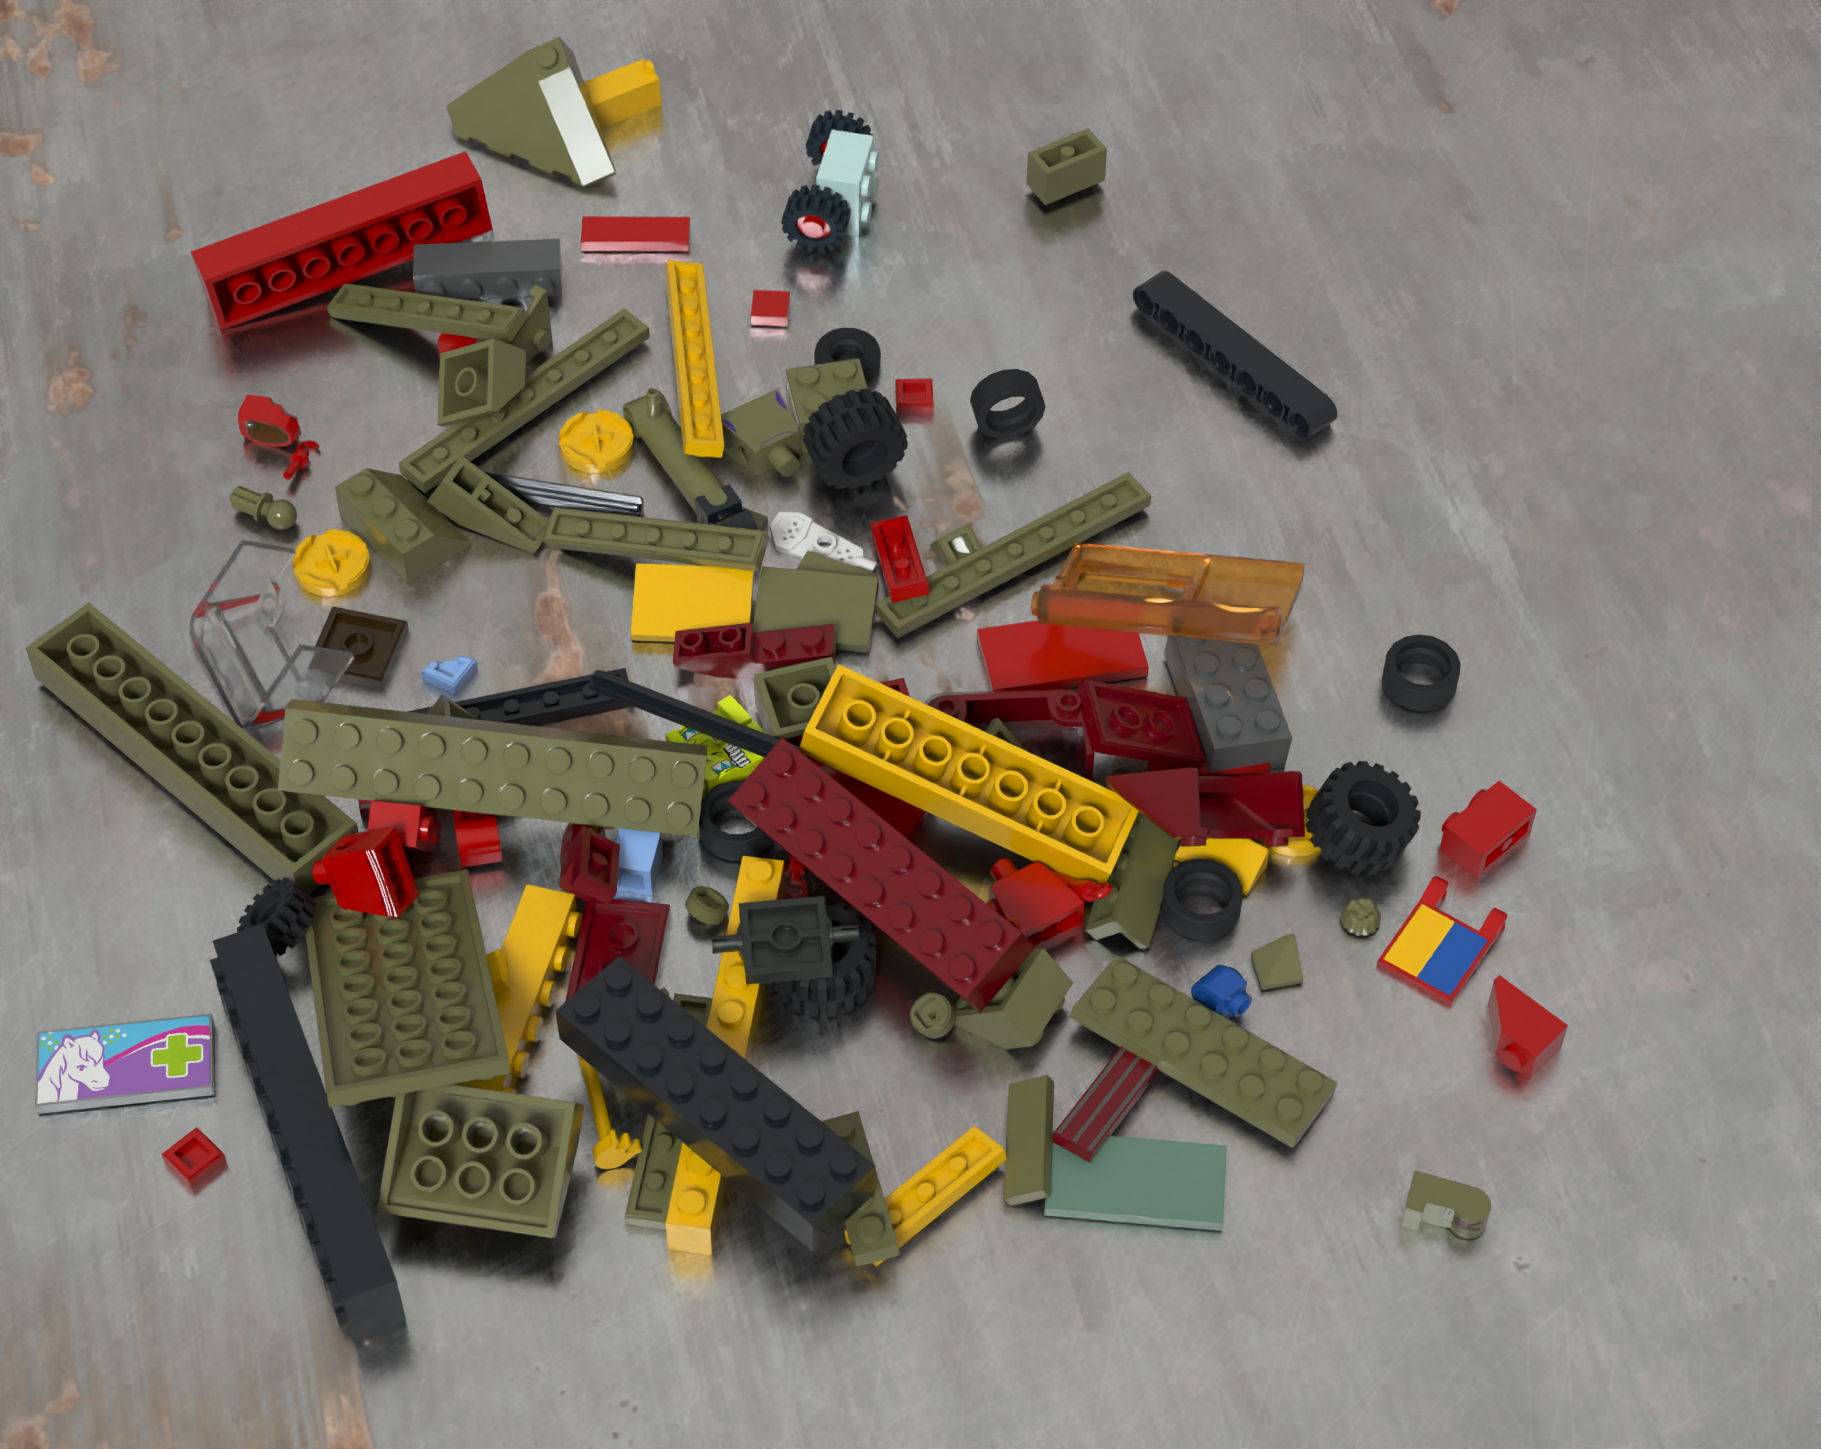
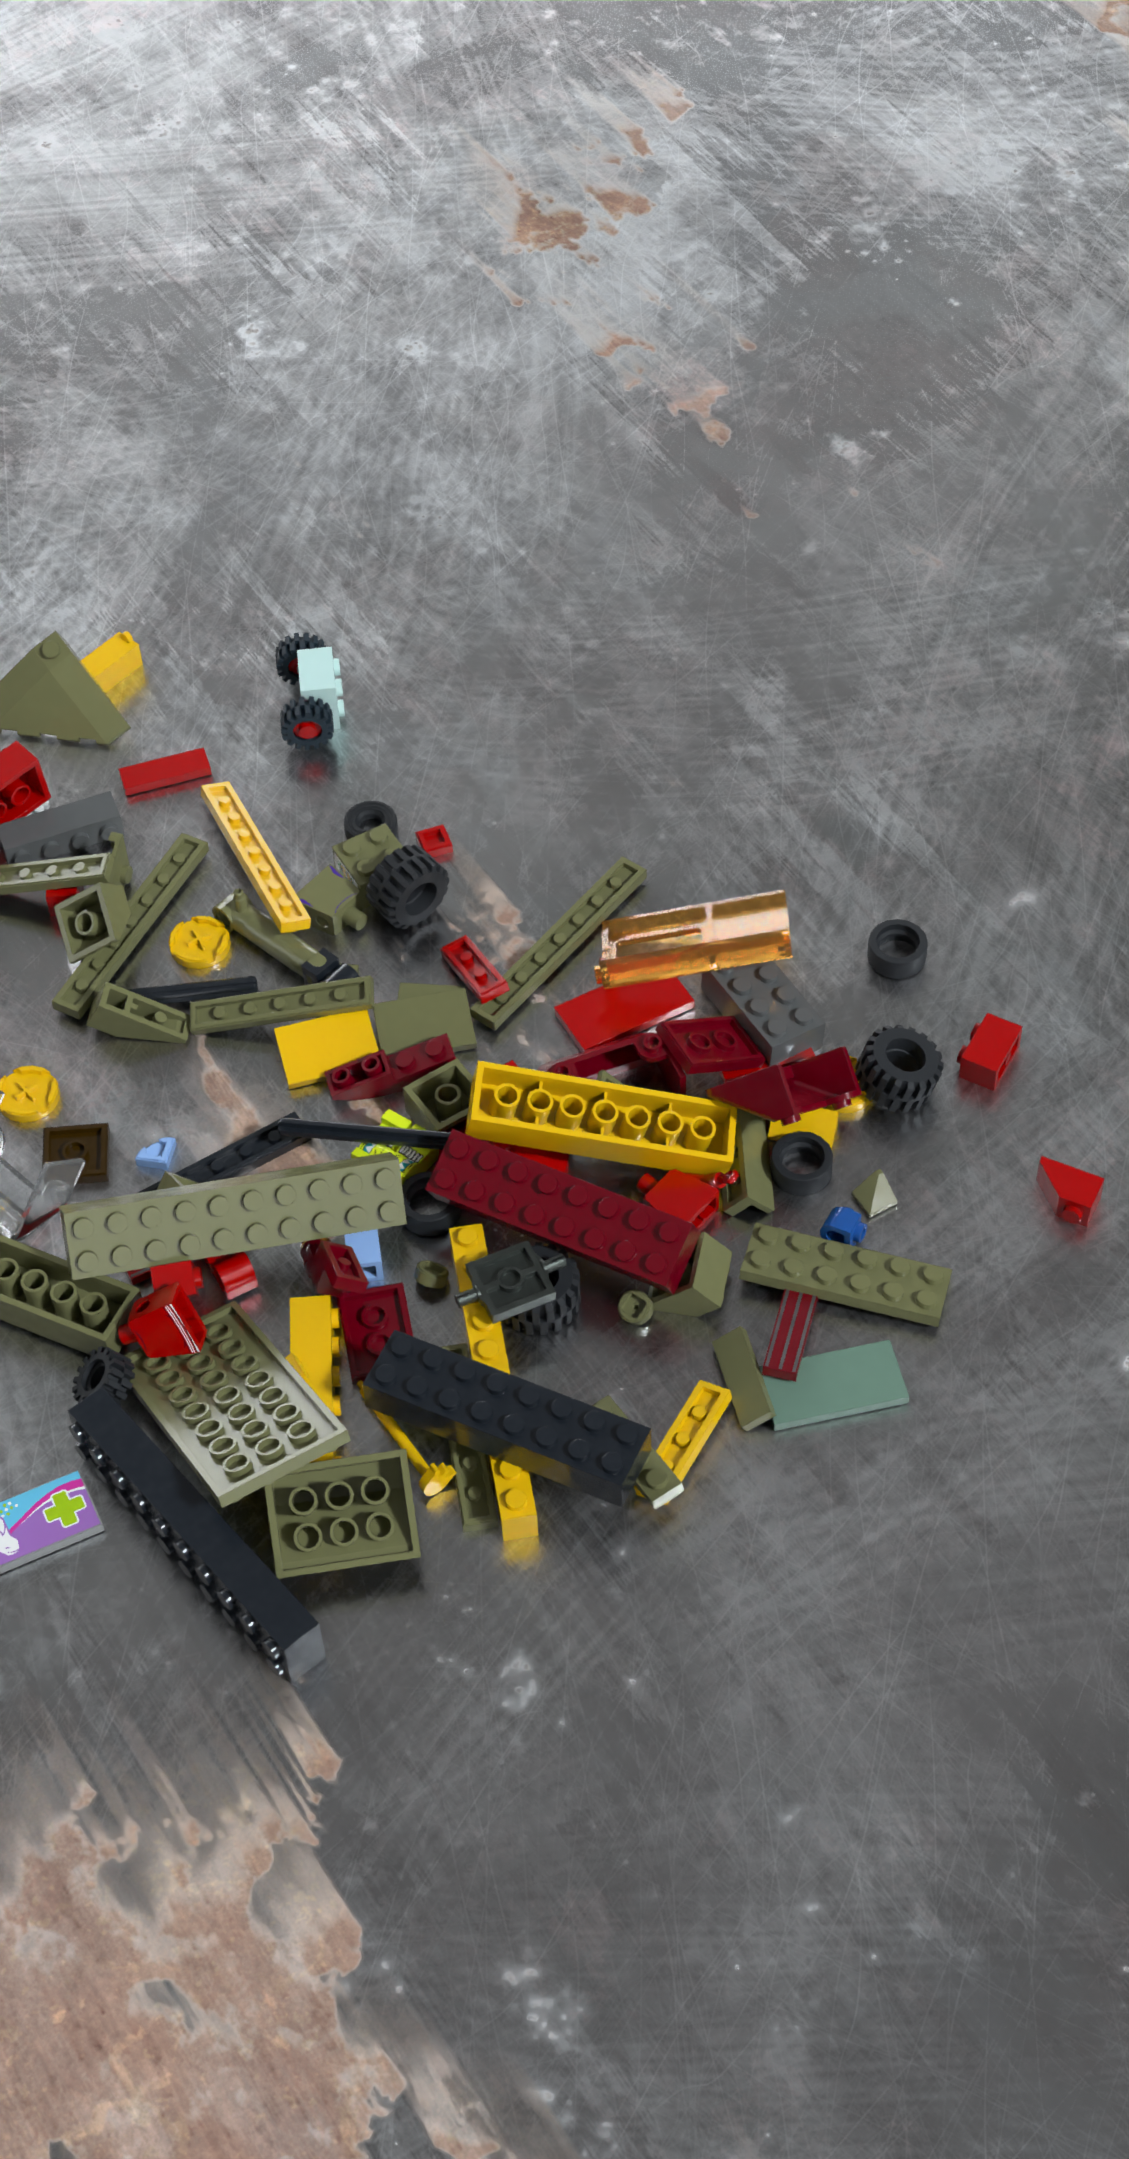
camera: 15 degrees left, 0 degrees up
red tile [162,1127,227,1189] -> none
olive slope [335,468,470,584] -> none
red tile [751,290,790,327] -> none
white piece [769,512,879,573] -> none
red hand [784,854,809,899] -> none
olive slope [930,523,982,566] -> none
black tyre [970,369,1046,439] -> none
olive brick [1026,128,1107,205] -> none
black beam [1133,271,1338,440] -> none
olive piece [1340,898,1381,936] -> none
flag [1377,876,1508,1005] -> none
olive leg [1400,1170,1491,1239] -> none

